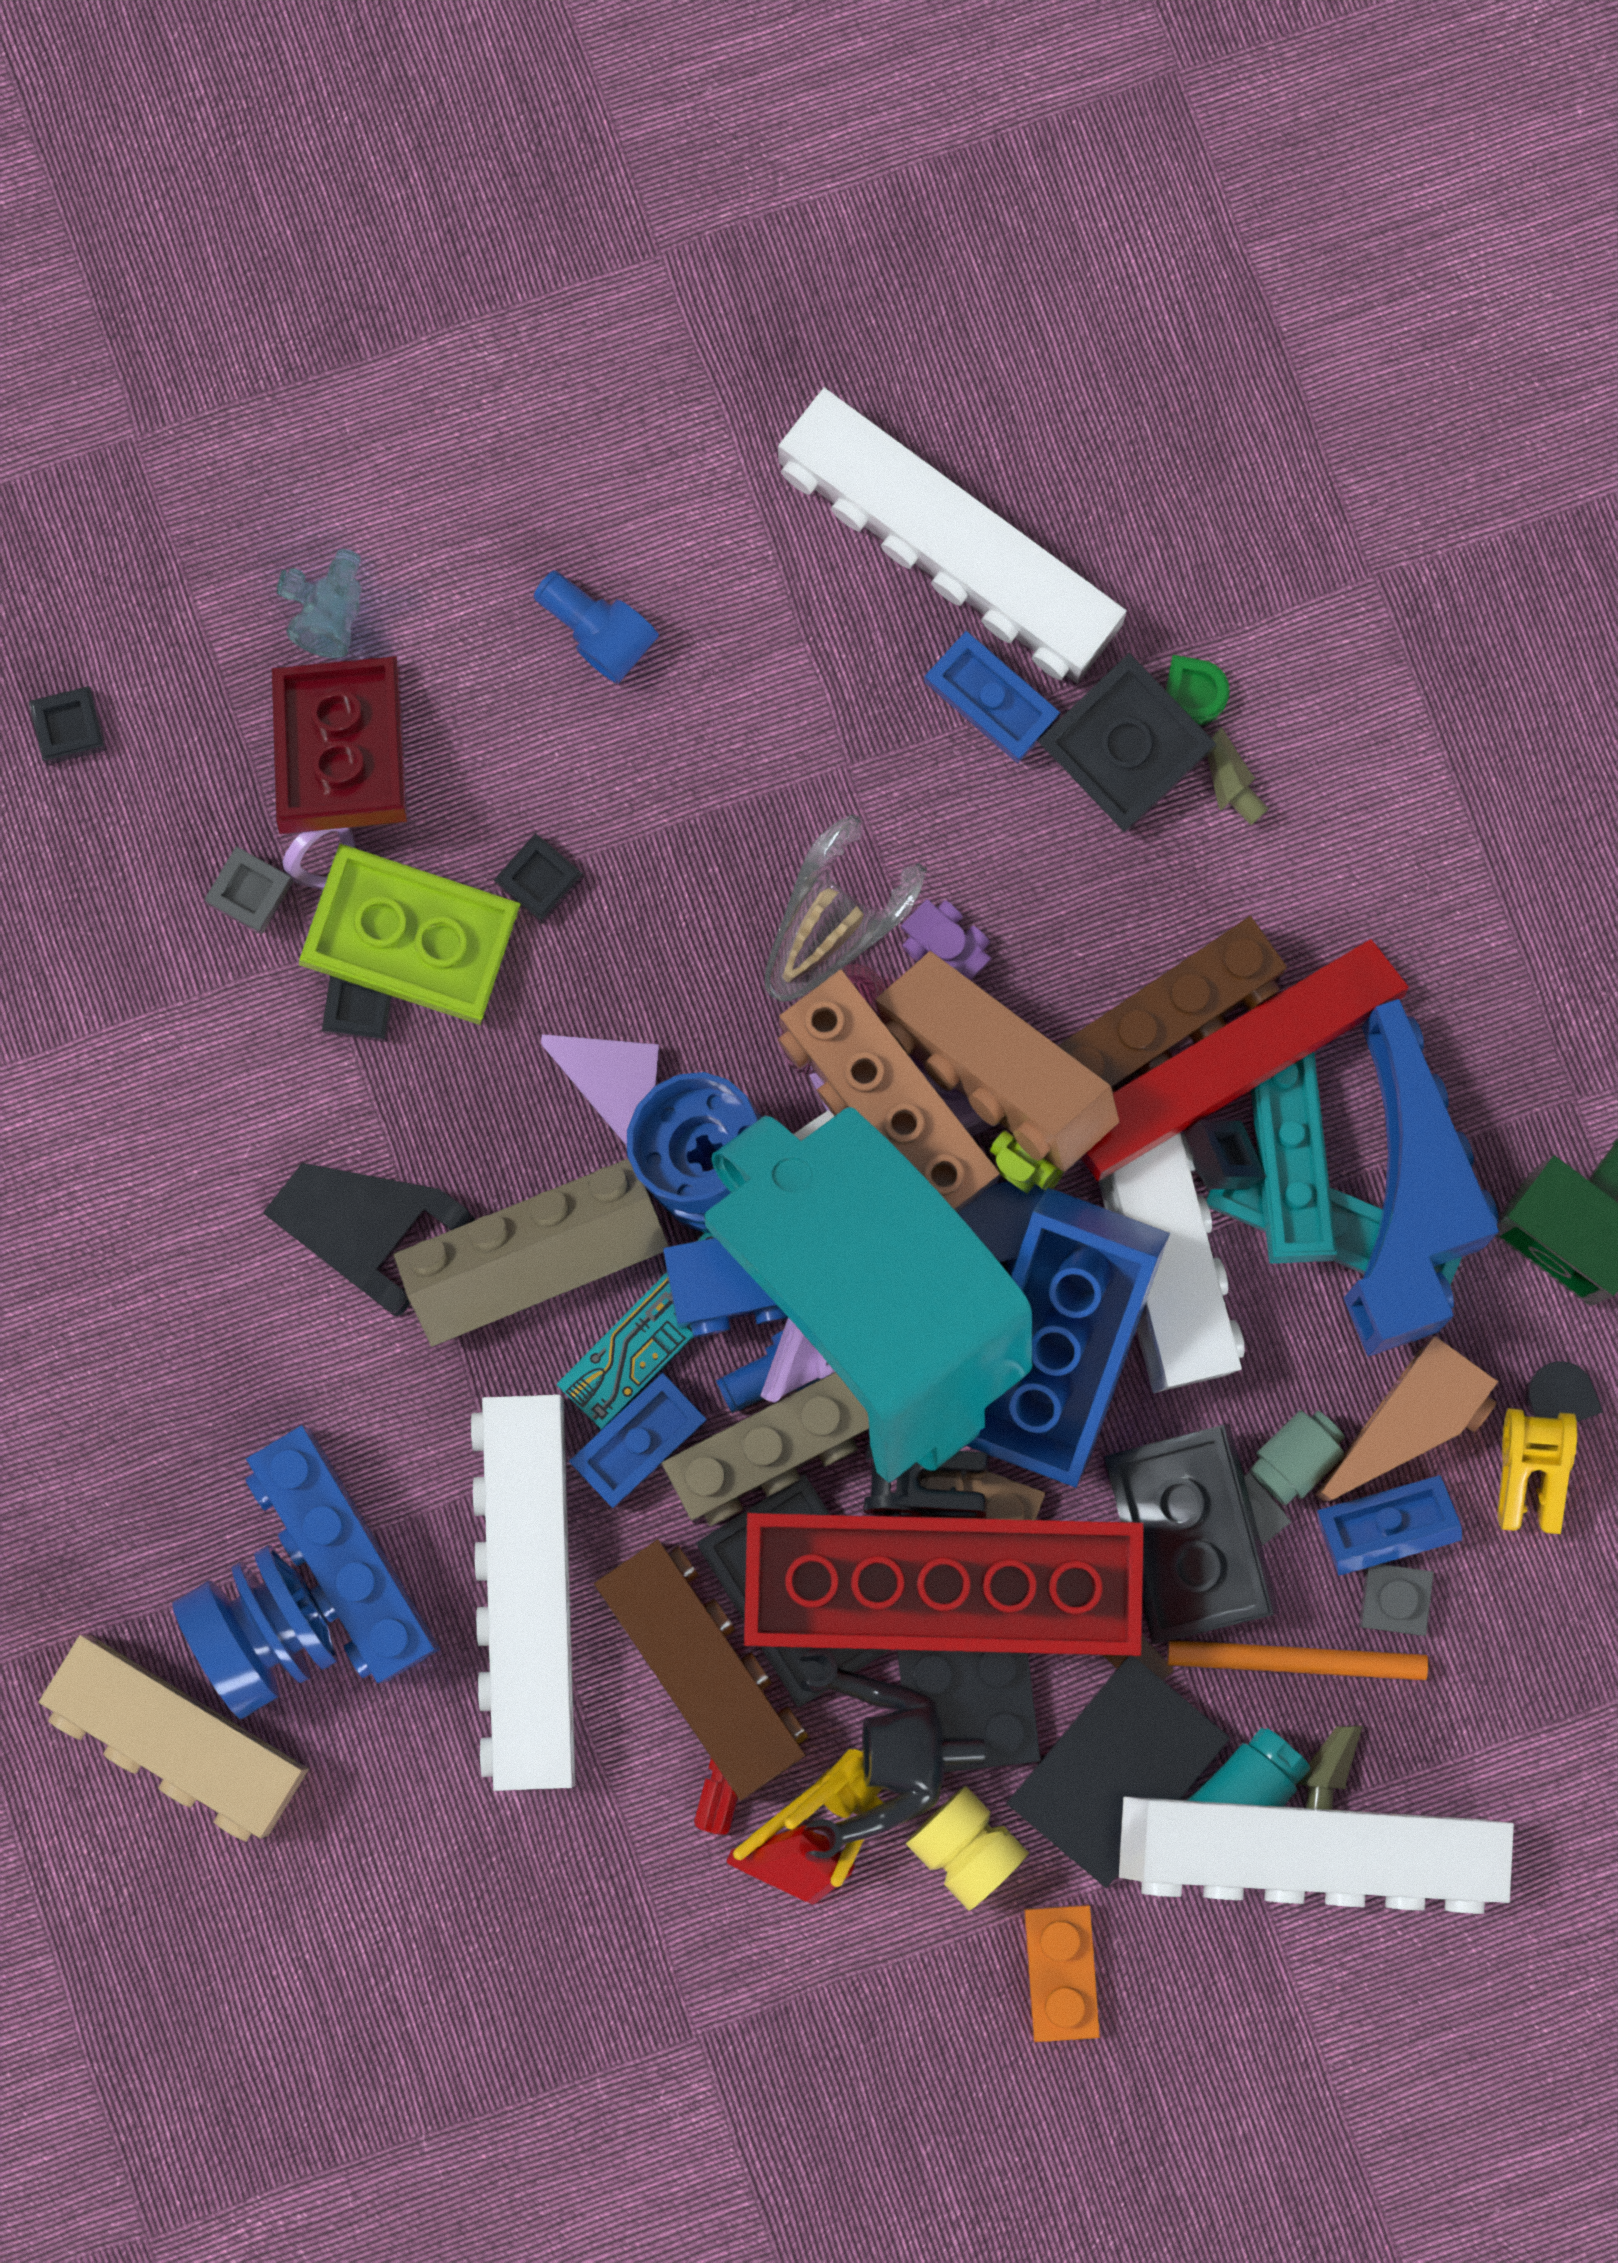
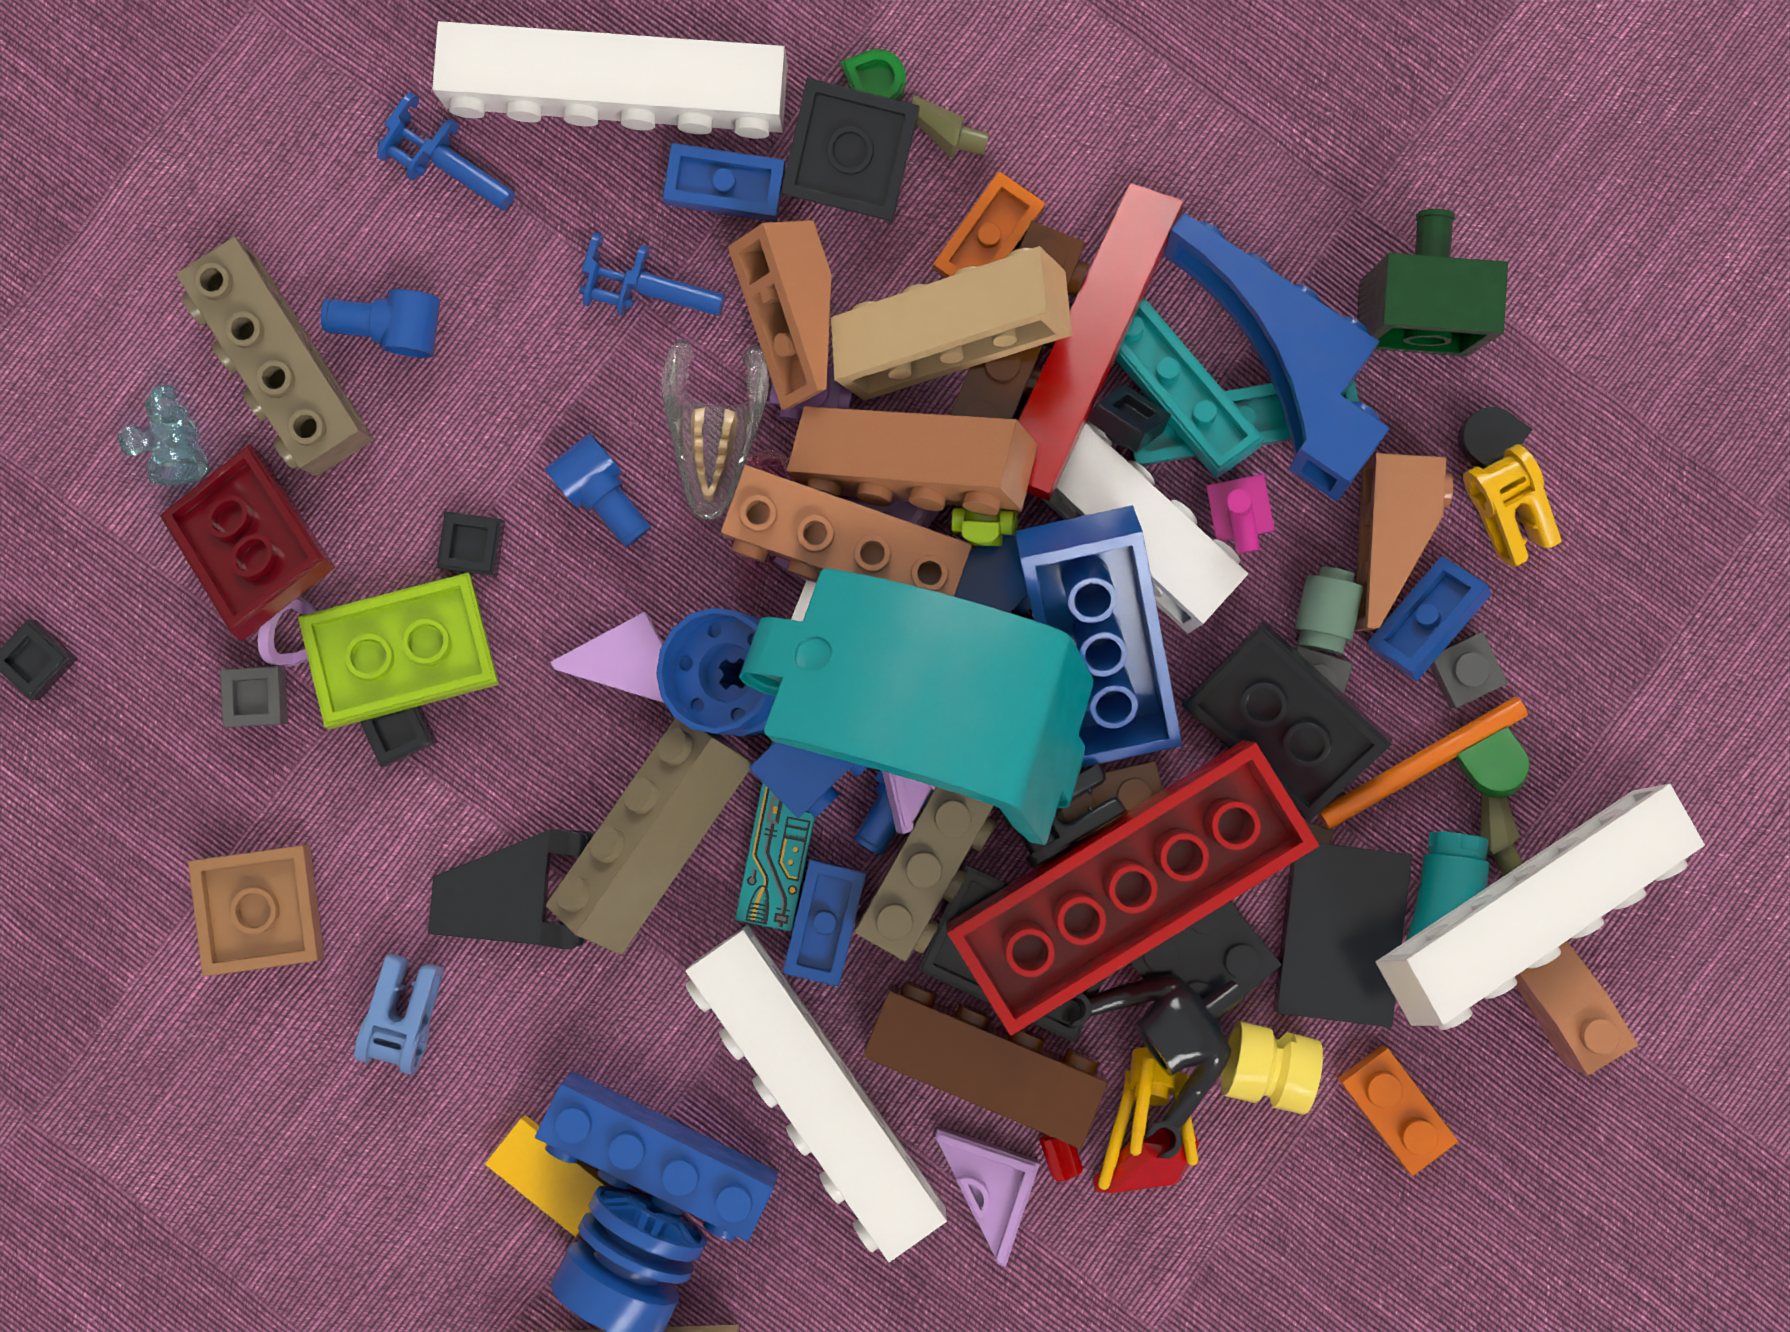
camera: 30 degrees left, 5 degrees up
none -> dark tan brick [176,236,375,476]
none -> medium nougat plate [188,844,325,977]
none -> medium blue piece [354,953,444,1075]
none -> blue piece [377,92,515,211]
none -> yellow tile [485,1115,613,1237]
none -> blue pin [545,432,651,548]
none -> blue piece [579,232,725,316]
none -> nougat slope [728,220,832,410]
none -> tan brick [831,246,1072,401]
none -> orange plate [932,171,1046,278]
none -> lavender tile [935,1126,1040,1267]
none -> dark pink arm [1206,474,1275,554]
none -> green tile [1456,727,1529,798]
none -> nougat slope [1515,941,1638,1076]

